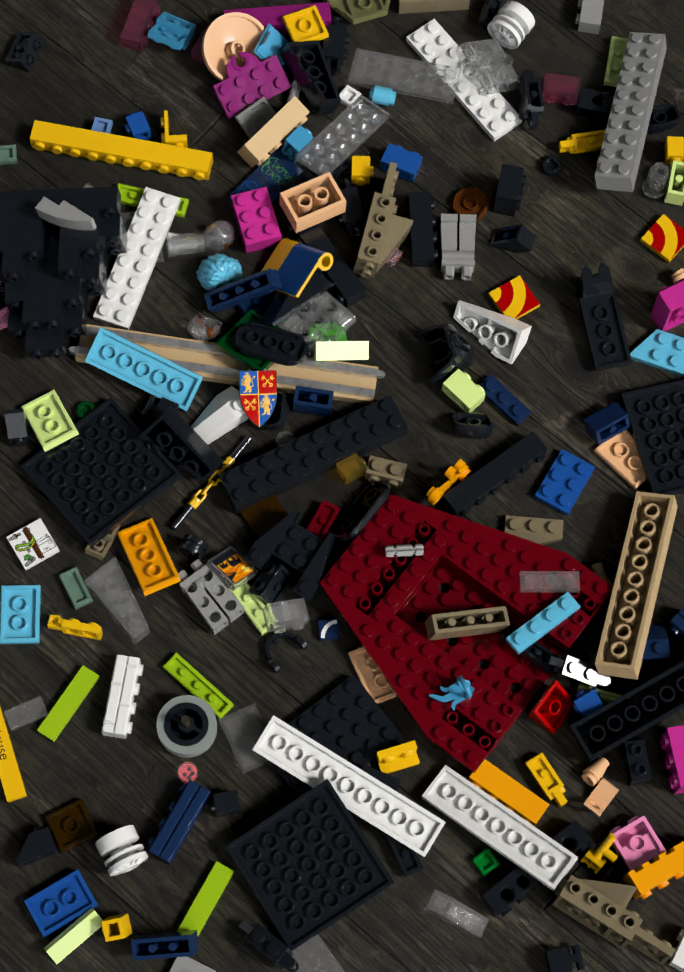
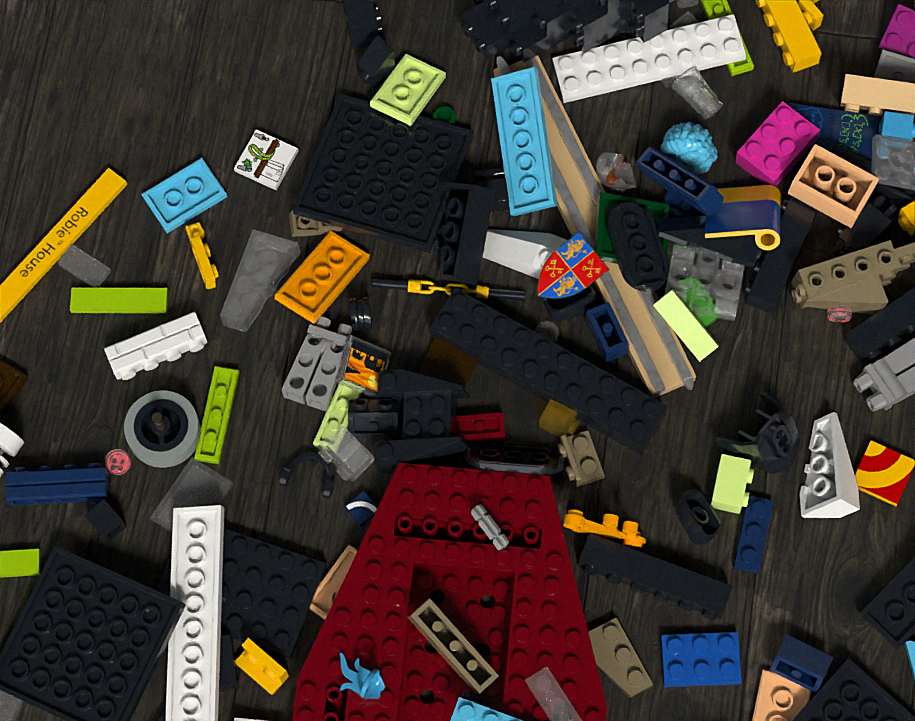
camera: 65 degrees right, 0 degrees up
sand green tile [59,567,93,610] -> none
clear hair [204,220,235,252] -> none

